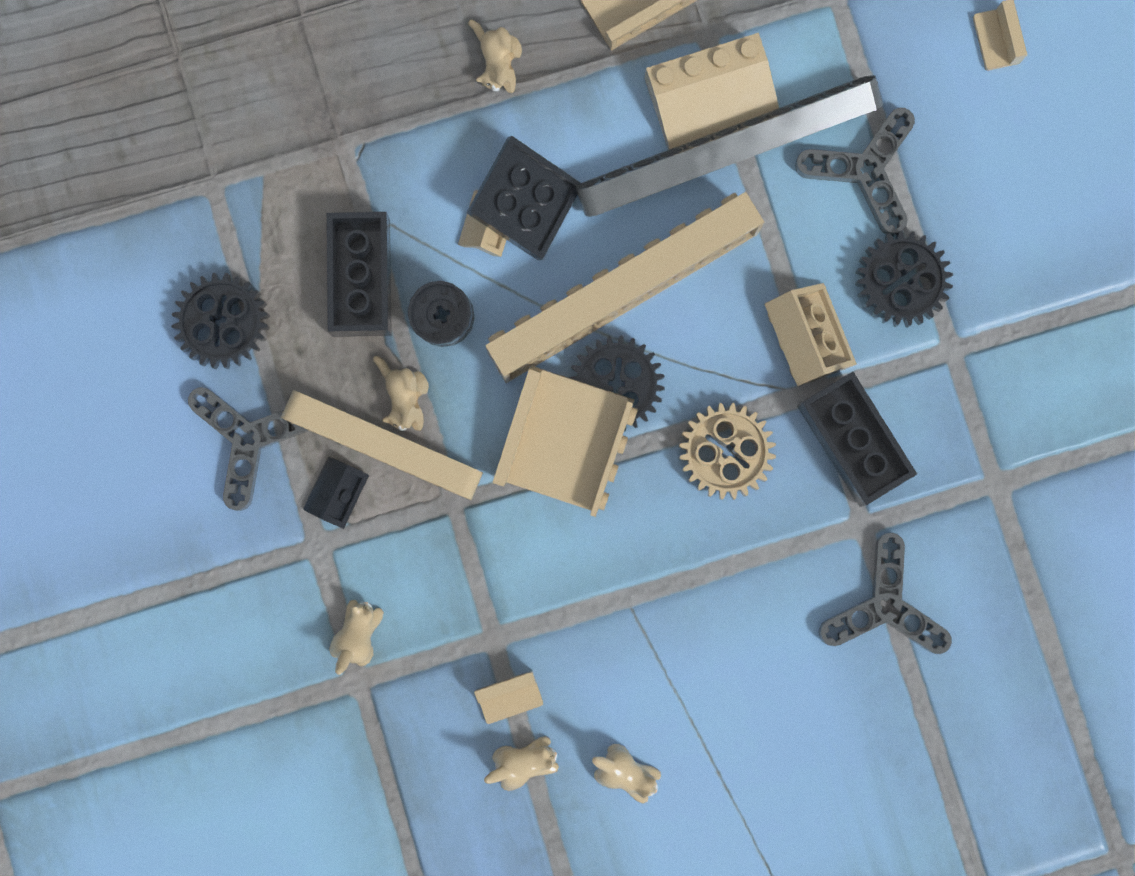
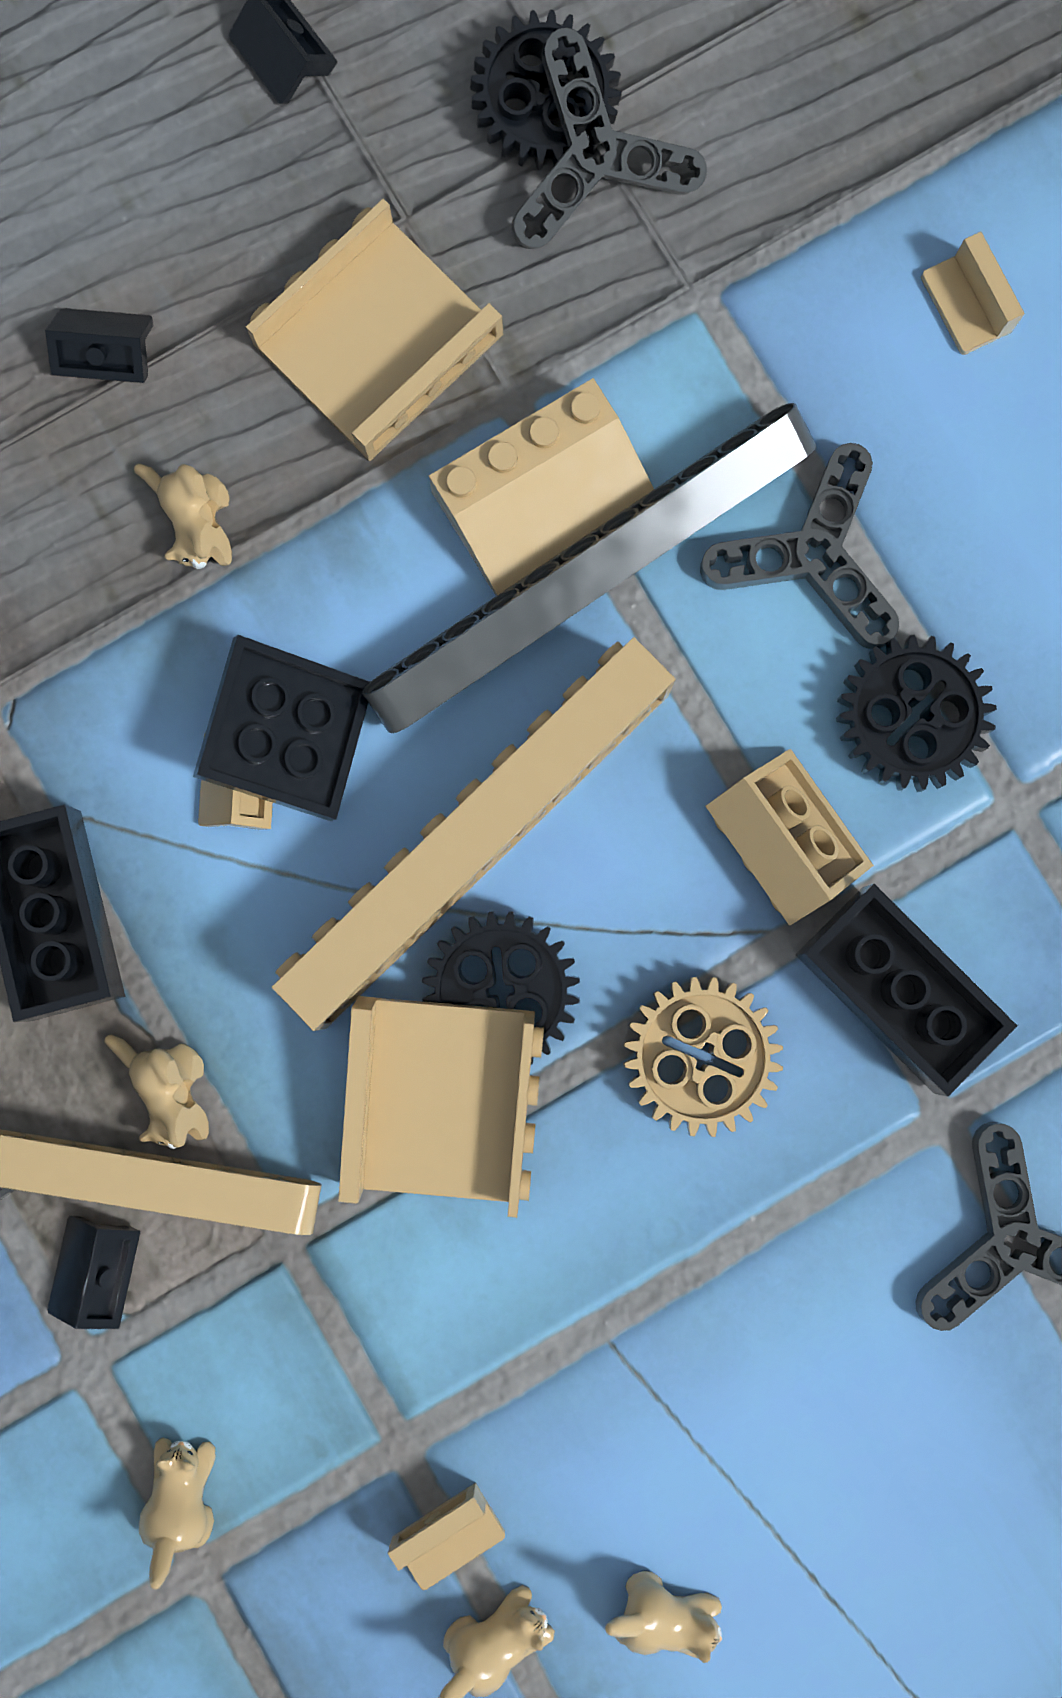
camera: 10 degrees left, 0 degrees up
black wheel [408,281,475,347] -> none

